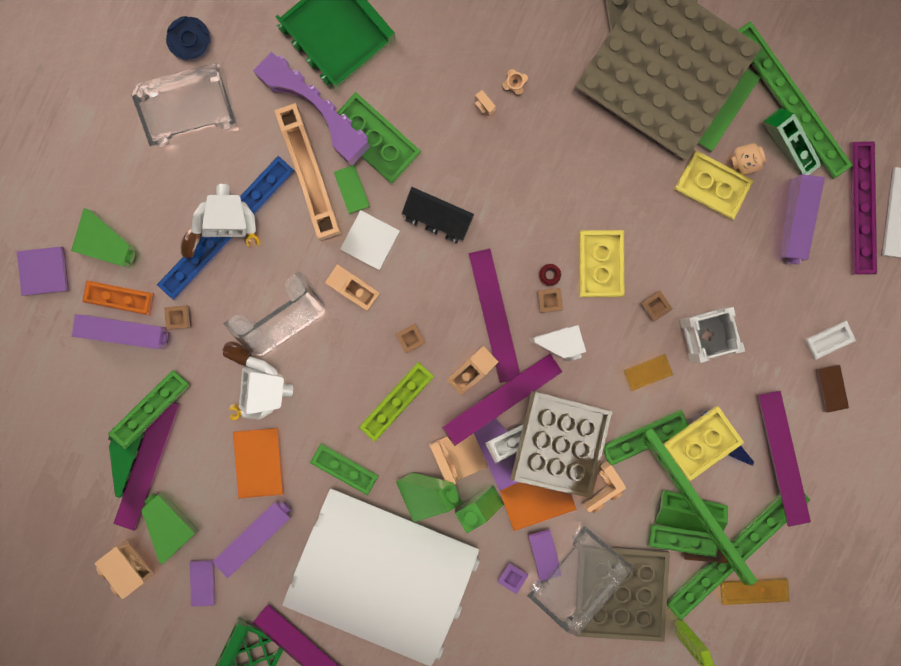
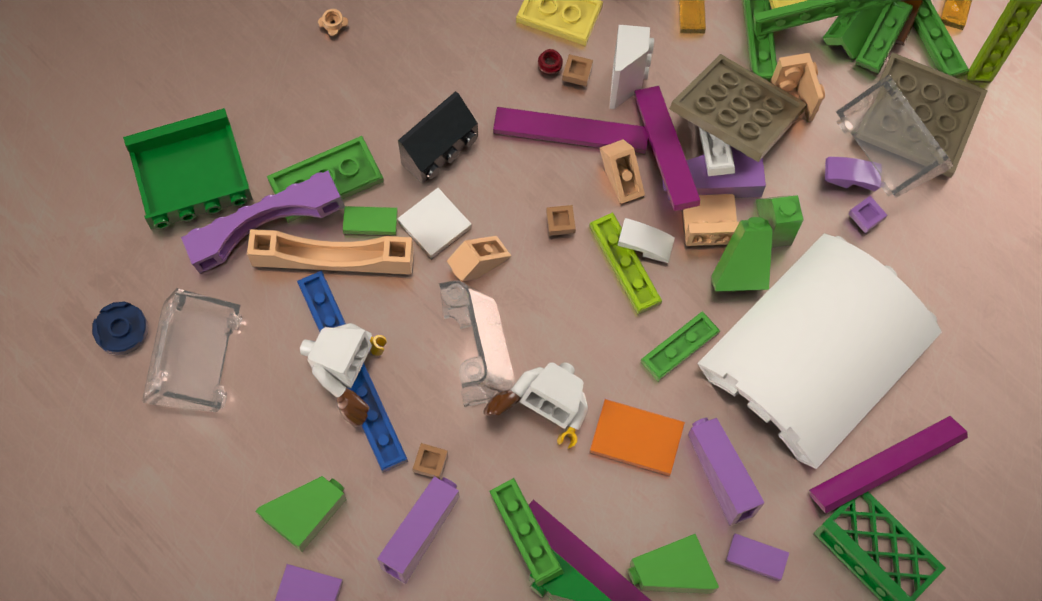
camera: 70 degrees left, 20 degrees down
orange tile [82,280,154,315] -> none
light nougat plate [474,90,496,116] -> none
orange tile [500,482,577,531] -> none
none -> white slope [618,218,675,263]

